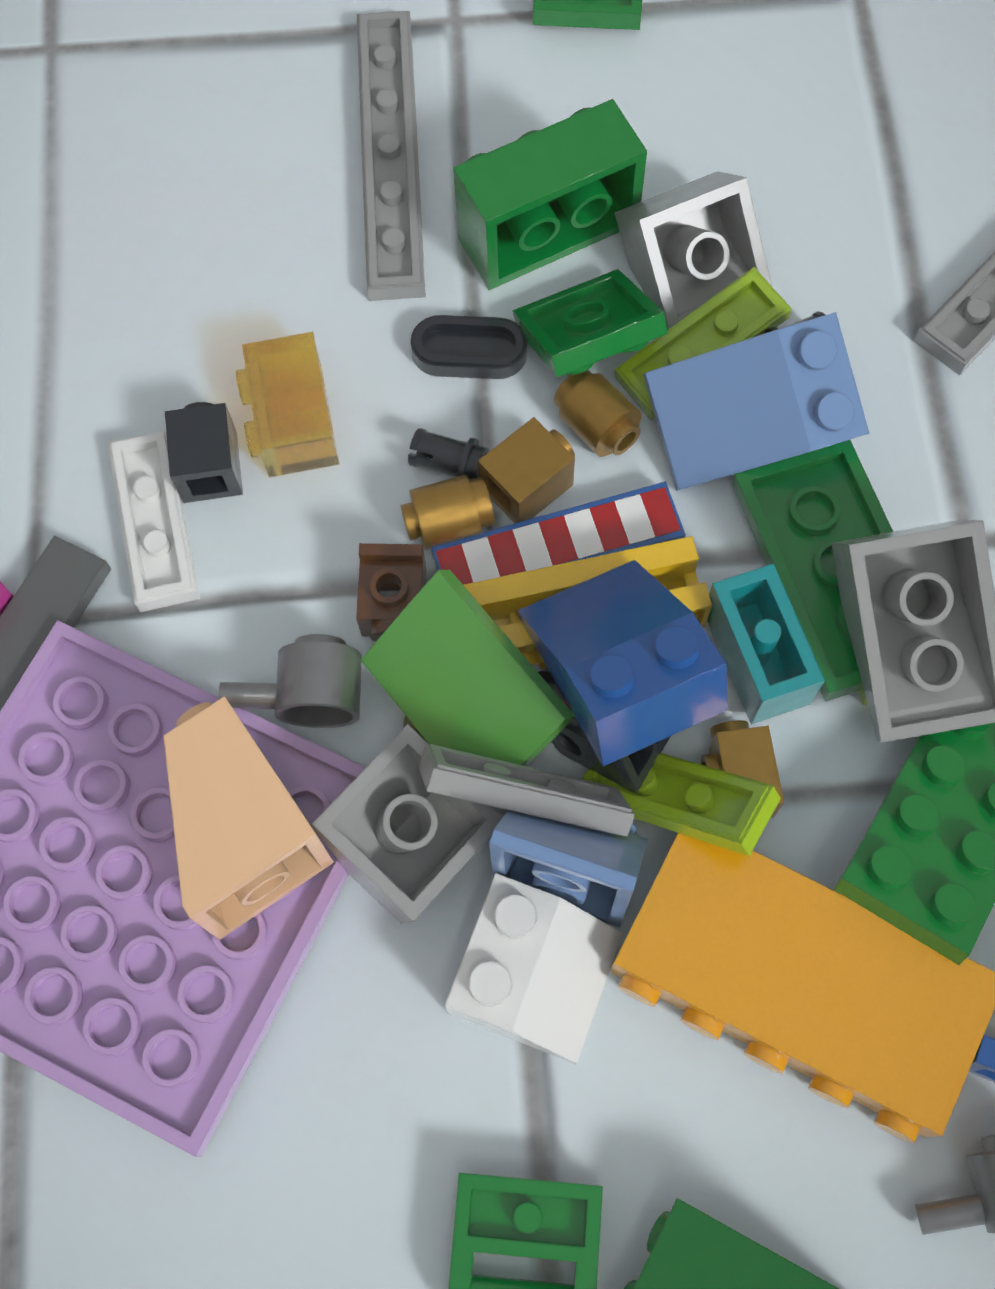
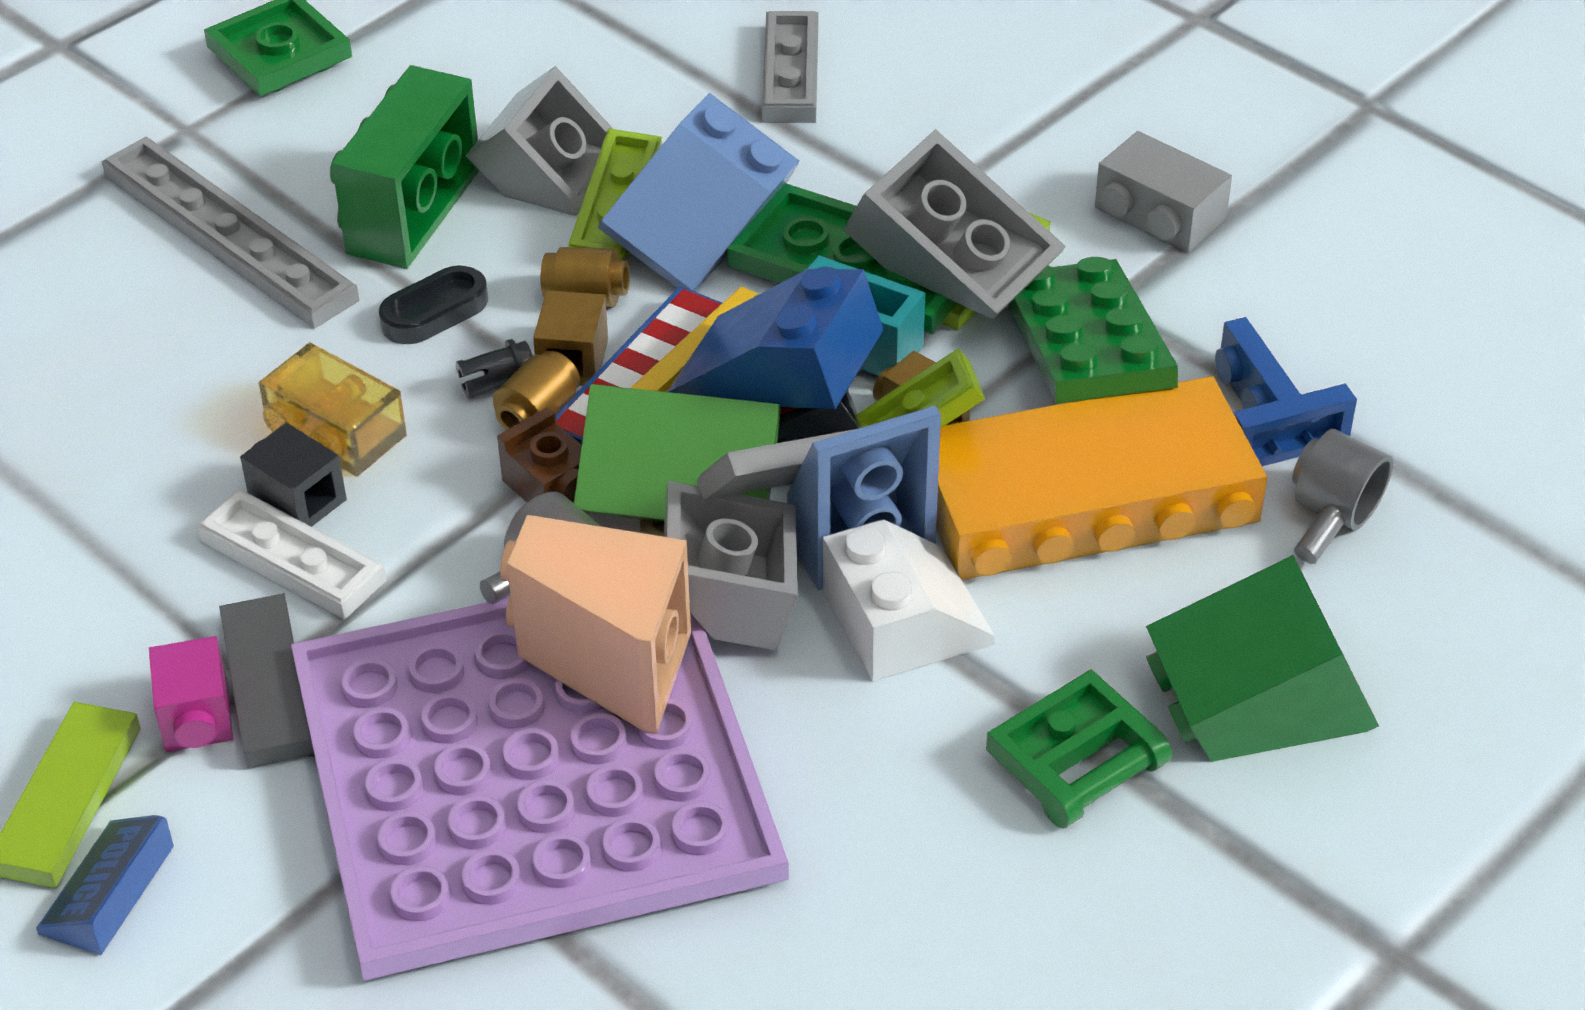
camera: 45 degrees left, 25 degrees down
green plate [512,269,668,378] -> none

